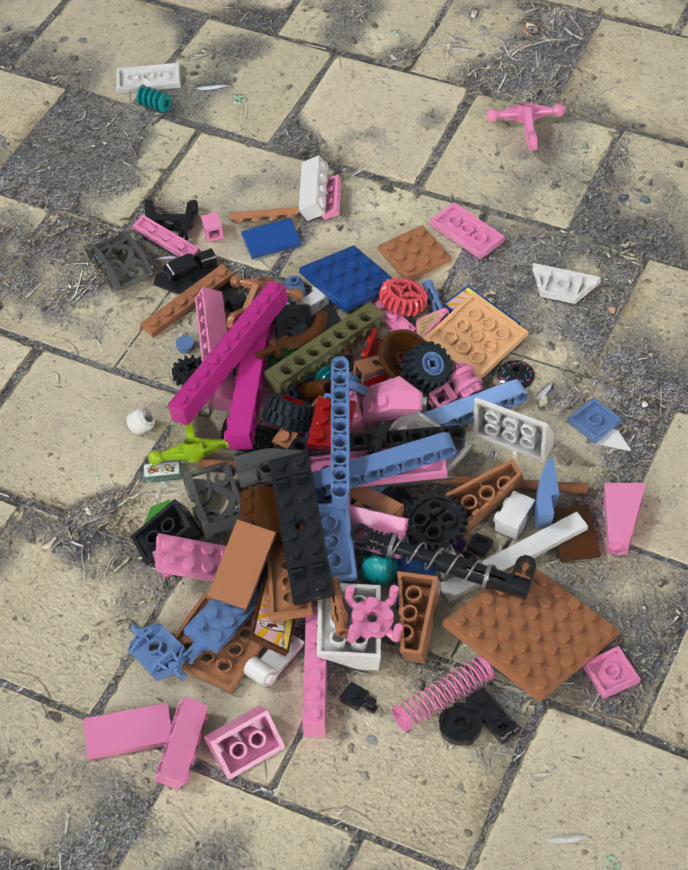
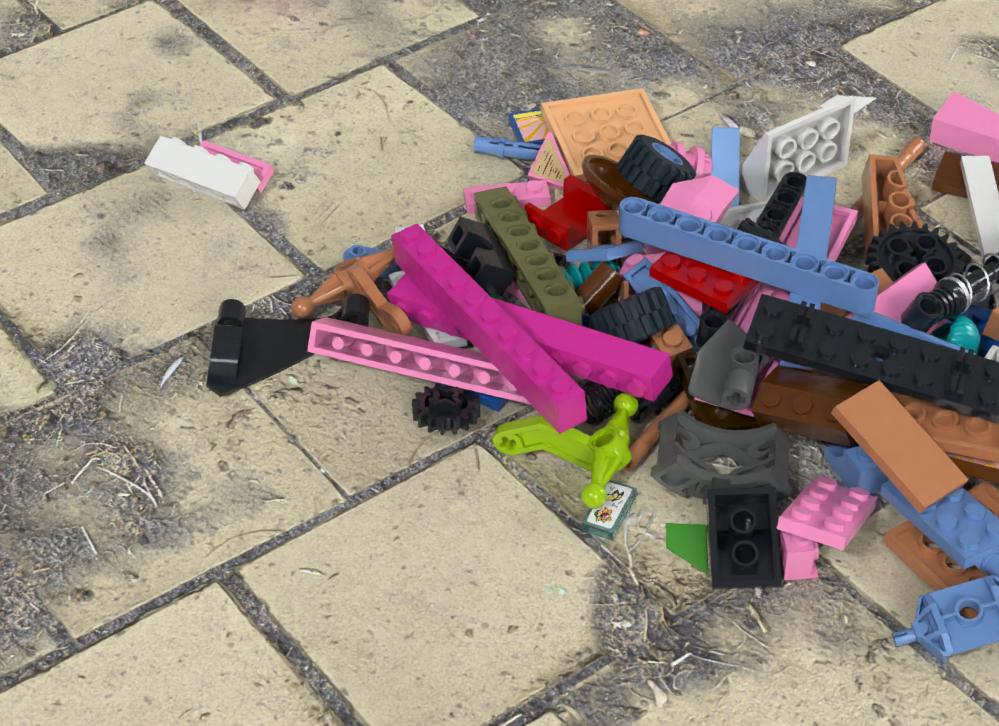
camera: 65 degrees left, 10 degrees down
dark grey fence [83,230,154,292] -> none
white head [127,407,155,435] -> none
bright pink tile [132,214,200,257] -> none
nougat plate [140,264,234,337] -> none
black connector [143,199,198,241] -> none
medium blue tile [176,335,195,353] -> none
bright pink brick [201,212,224,242] -> none
nougat plate [230,207,299,223] -> none
blue tile [241,218,301,259] -> none
reddish brown sword [255,311,328,359] -> none
blue plate [299,245,392,312] -> none
nougat plate [378,225,451,280] -> none
coral gear [379,277,428,317] -> none
bright pink plate [430,202,505,260] -> none
white brick [493,491,535,540] -> none
black dish [498,360,534,388] -> none
white wing [532,263,601,304] -> none
medium blue slope [534,457,559,529] -> none
medium blue tile [567,398,622,444] -> none

